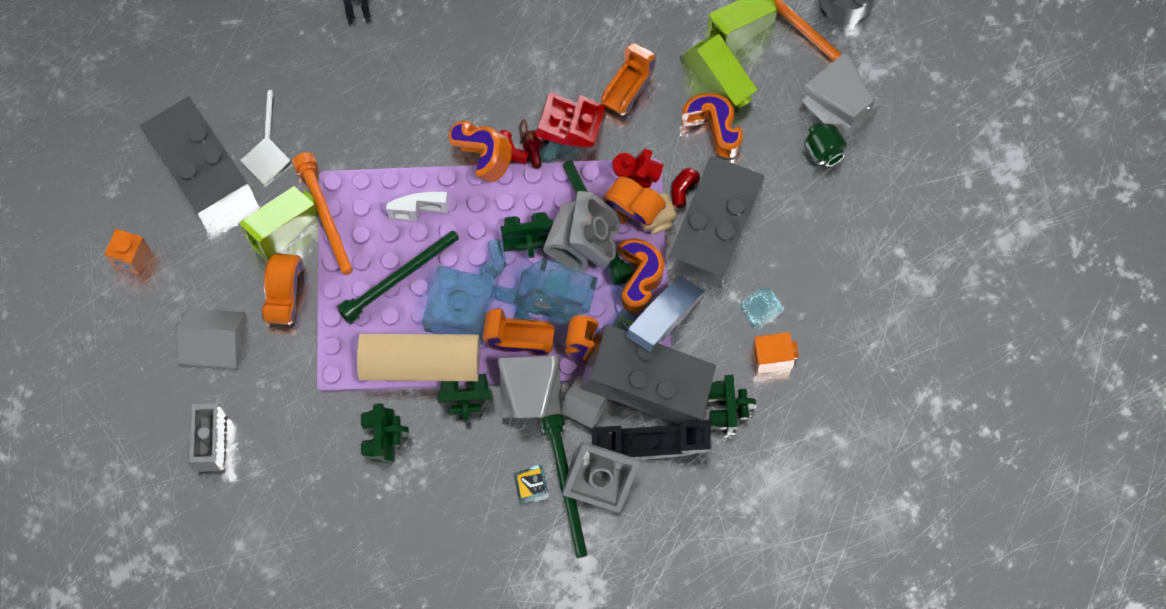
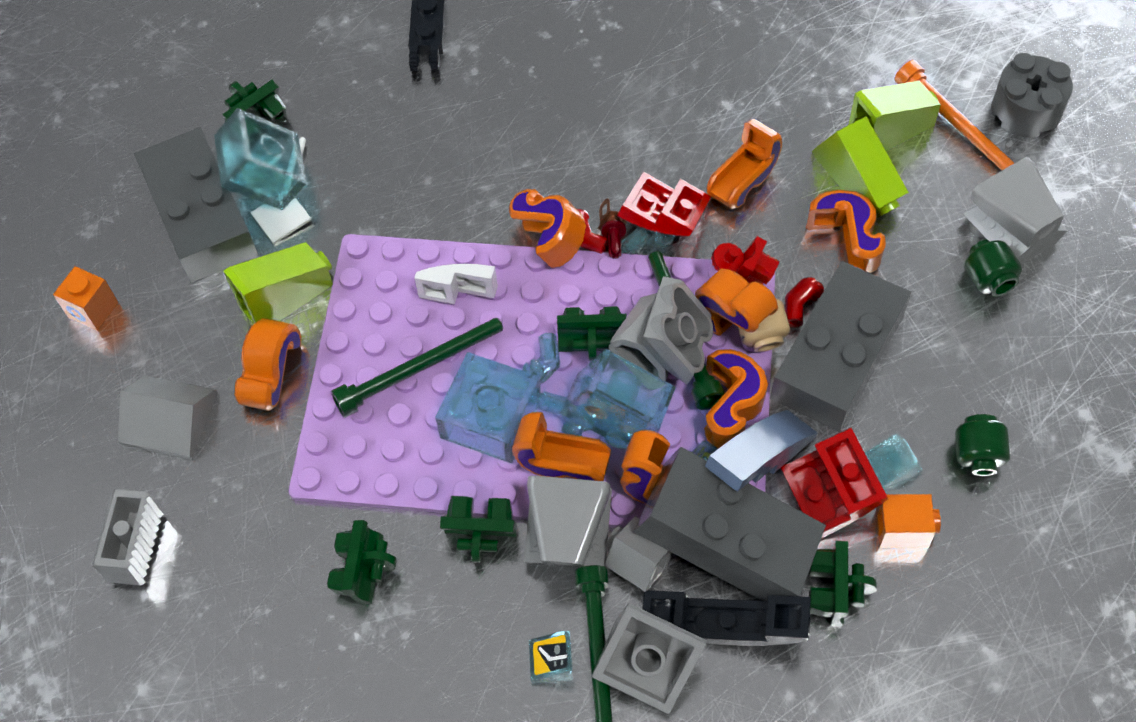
camera: 10 degrees right, 10 degrees down
orange piece [292,152,353,275] -> none
tan brick [357,334,481,381] -> none
none -> clear light blue brick [214,108,307,210]
none -> dark green hips [223,80,286,142]
none -> red slope [781,428,888,538]
none -> dark green head [955,414,1010,476]

